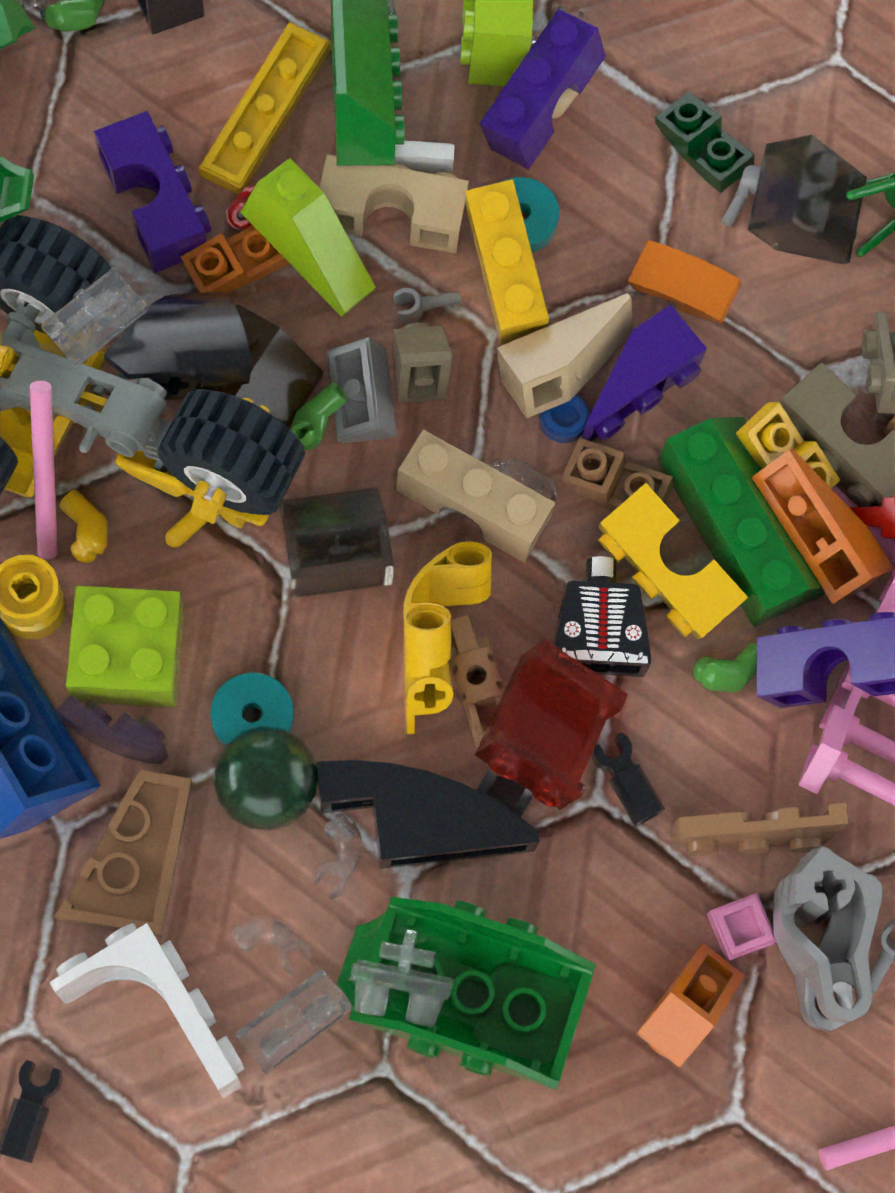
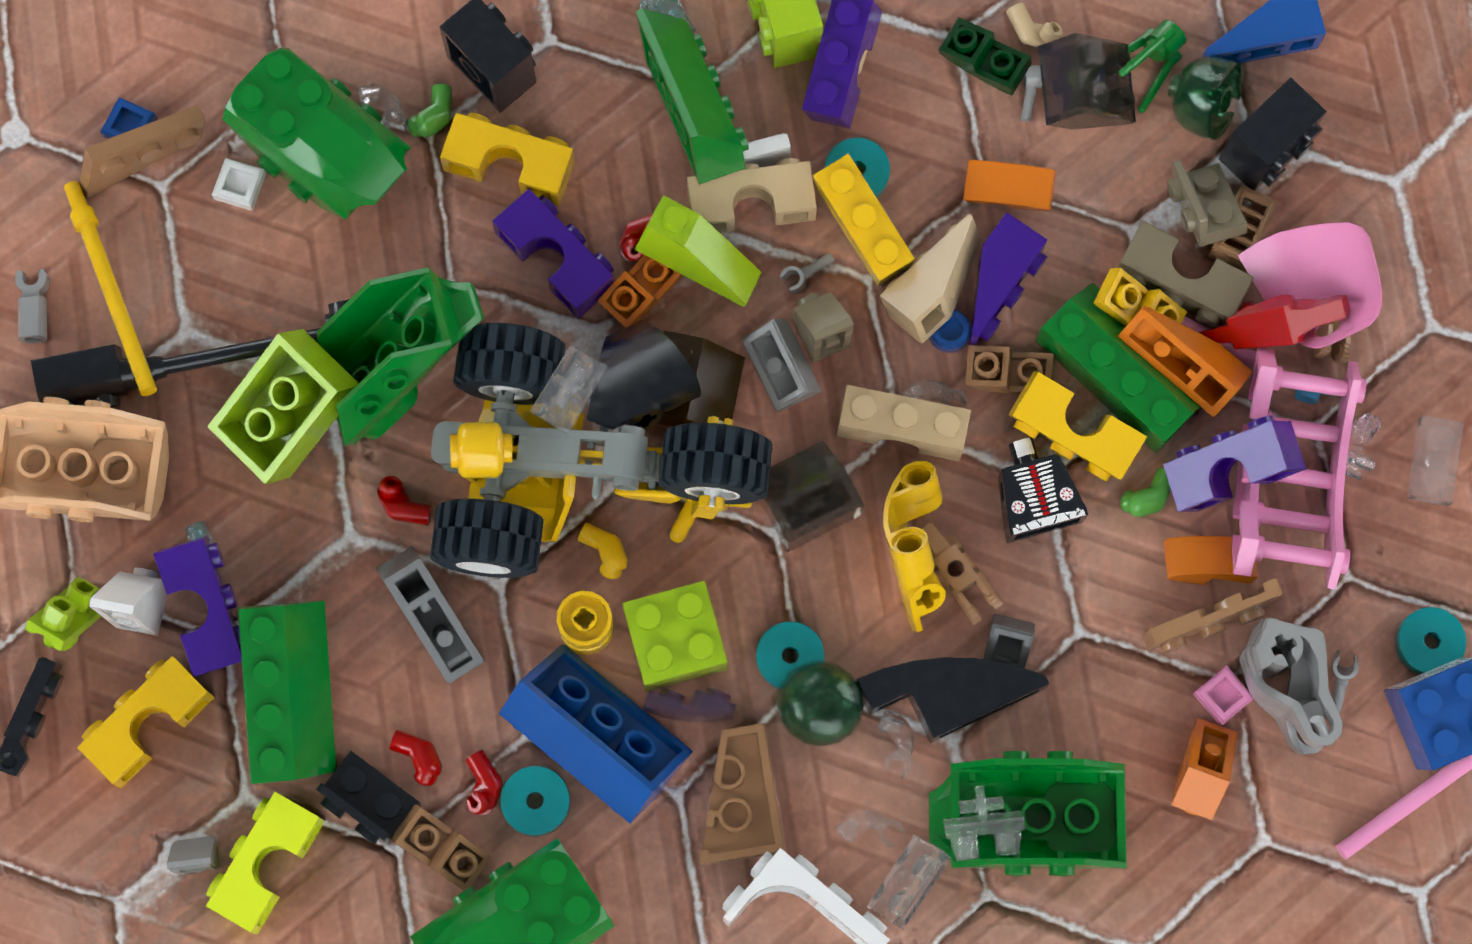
camera: 10 degrees left, 5 degrees up
bright pink bar [30,381,58,560] -> none
yellow tile [199,22,331,195] -> none
bright green arm [290,382,348,450] -> none
clear red panel [474,639,628,810] -> none
black bar [591,732,665,827] -> none
none -> yellow arch [440,113,575,206]
none -> tan arm [1006,3,1063,50]
none -> orange slope [1163,536,1259,585]

